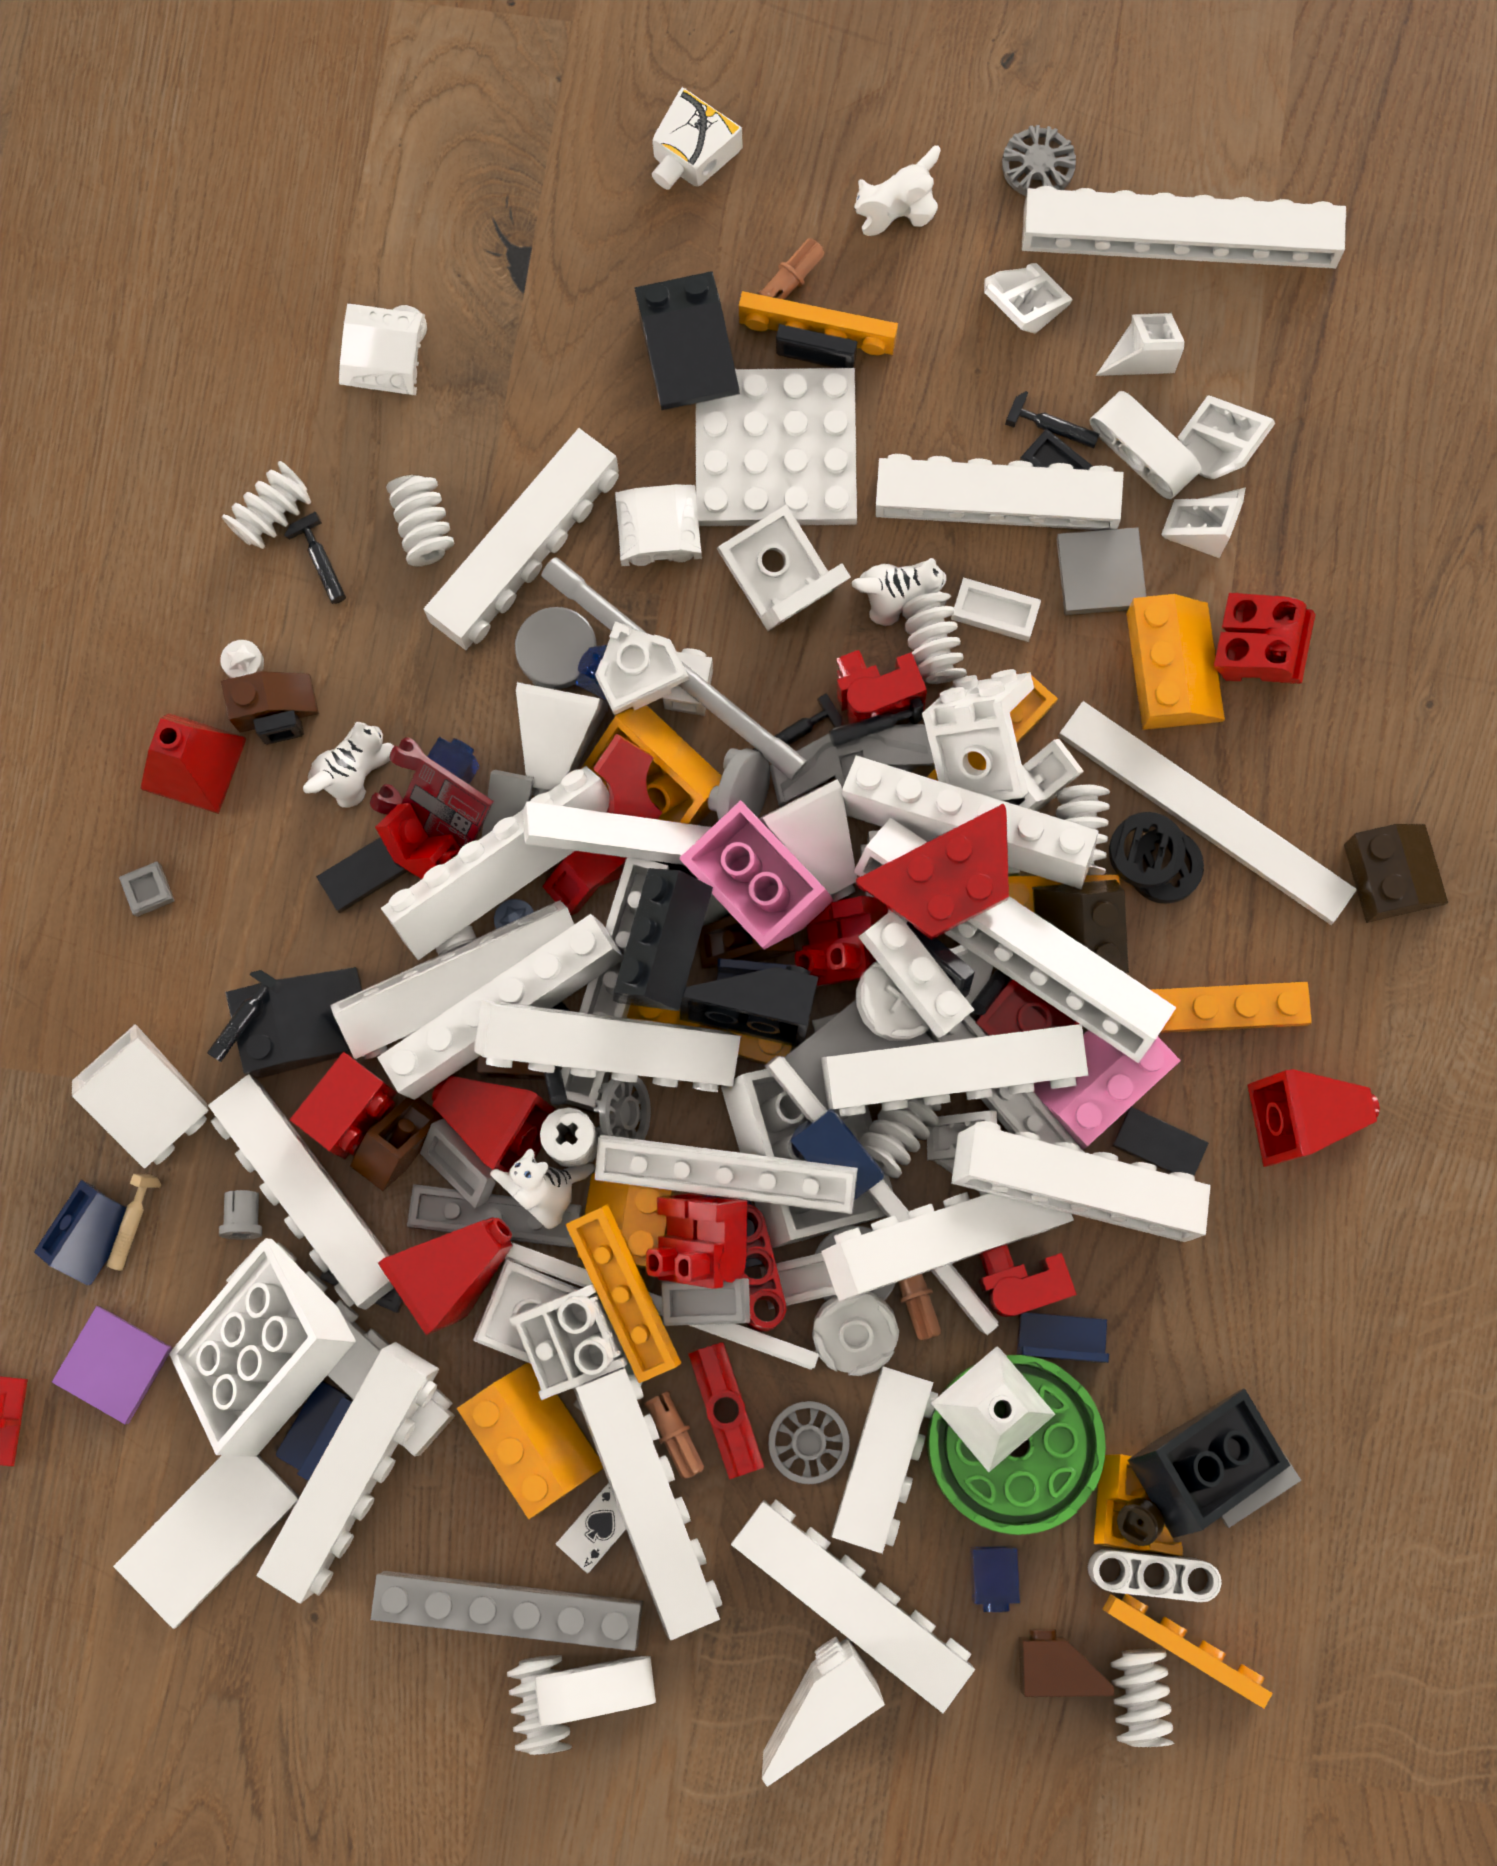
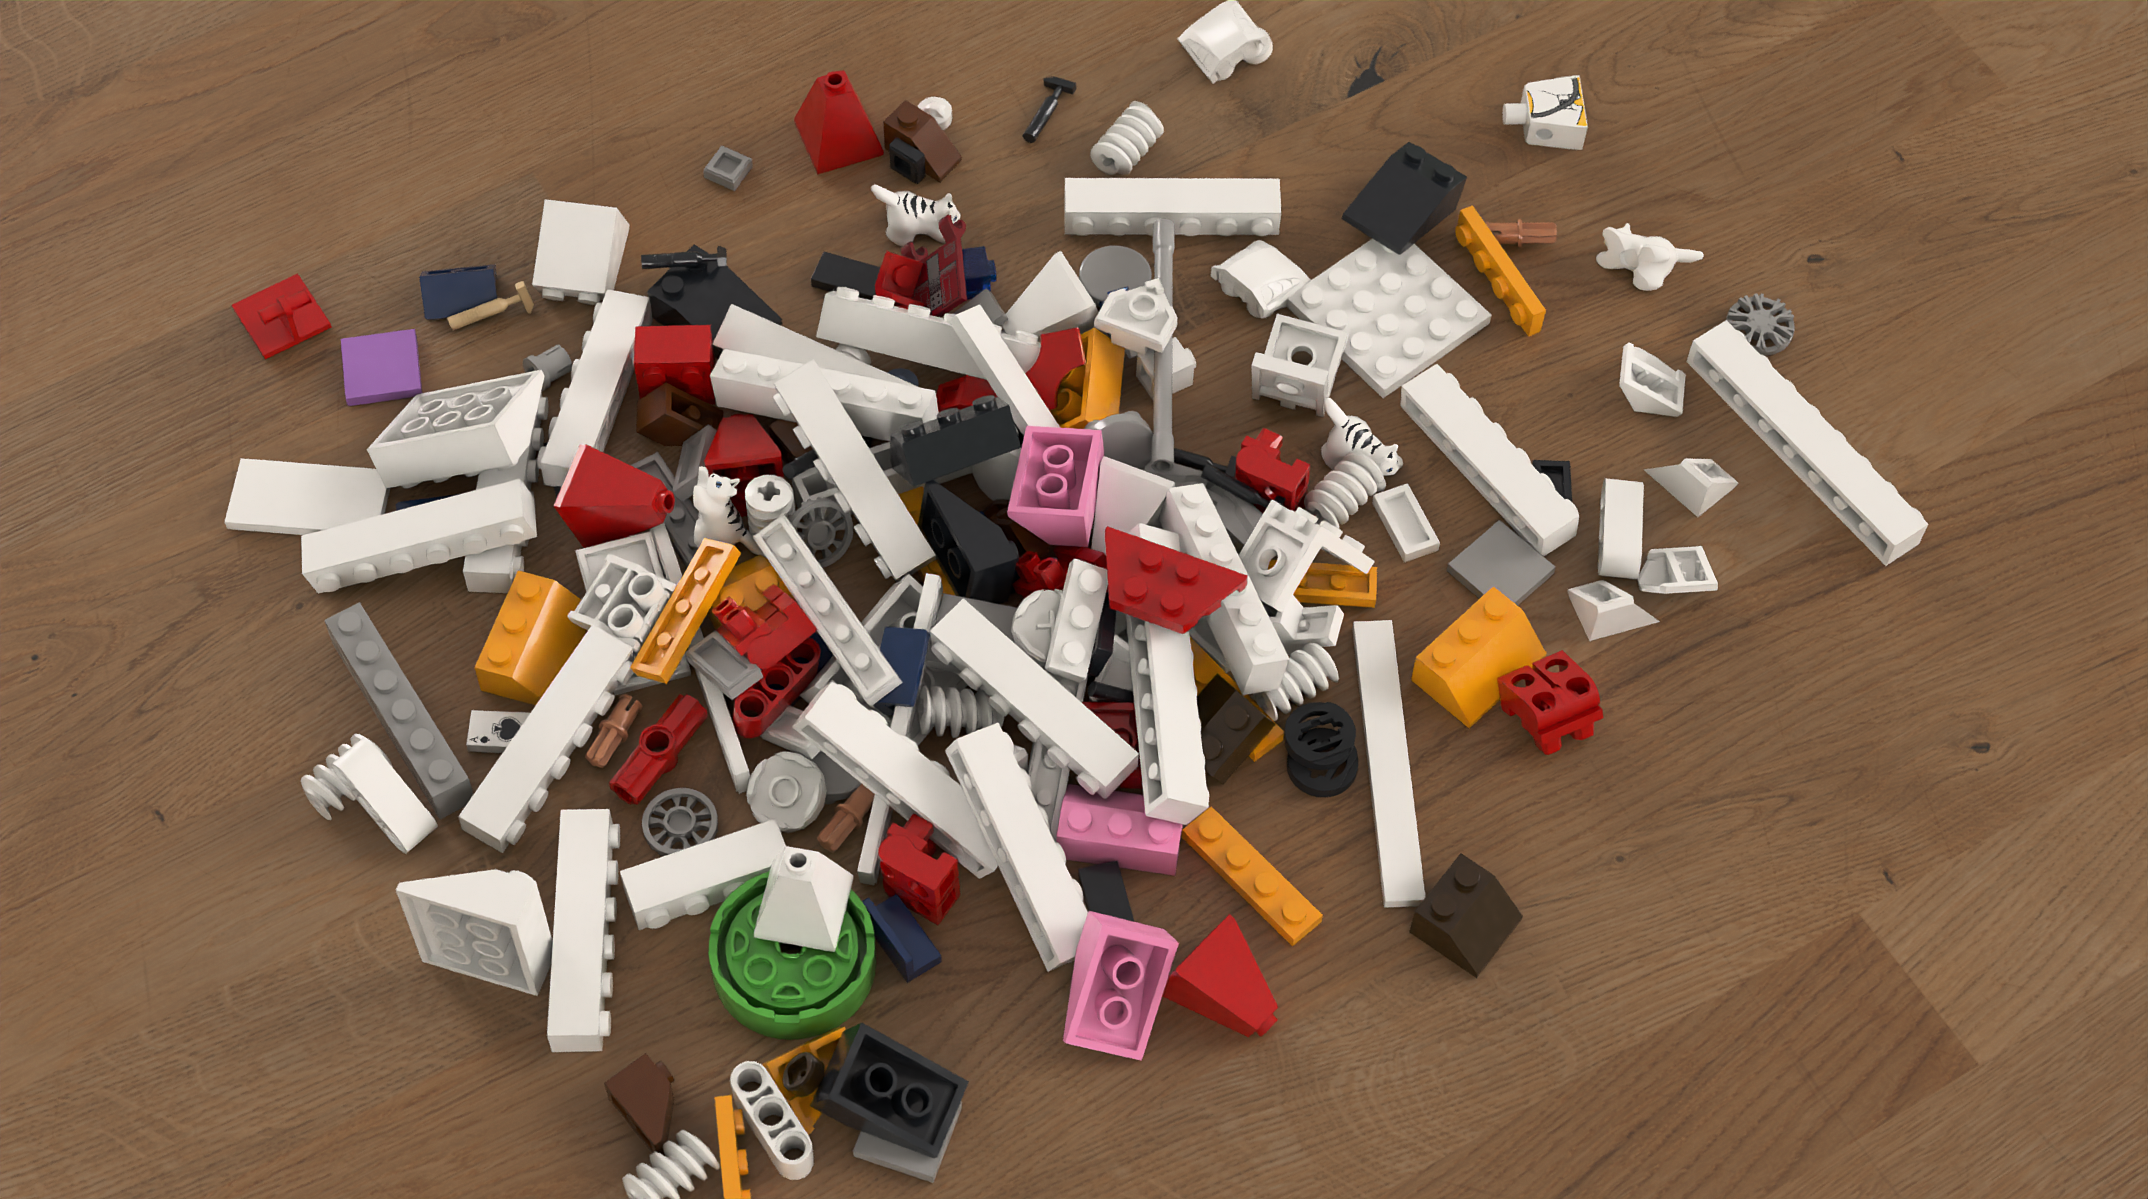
camera: 45 degrees right, 20 degrees down
white piece [222,461,311,549] -> none
black tile [776,324,857,368] -> none
clear blue brick [970,1546,1020,1612] -> none
black piece [1005,391,1100,448] -> none
none -> bright pink slope [1063,911,1179,1061]

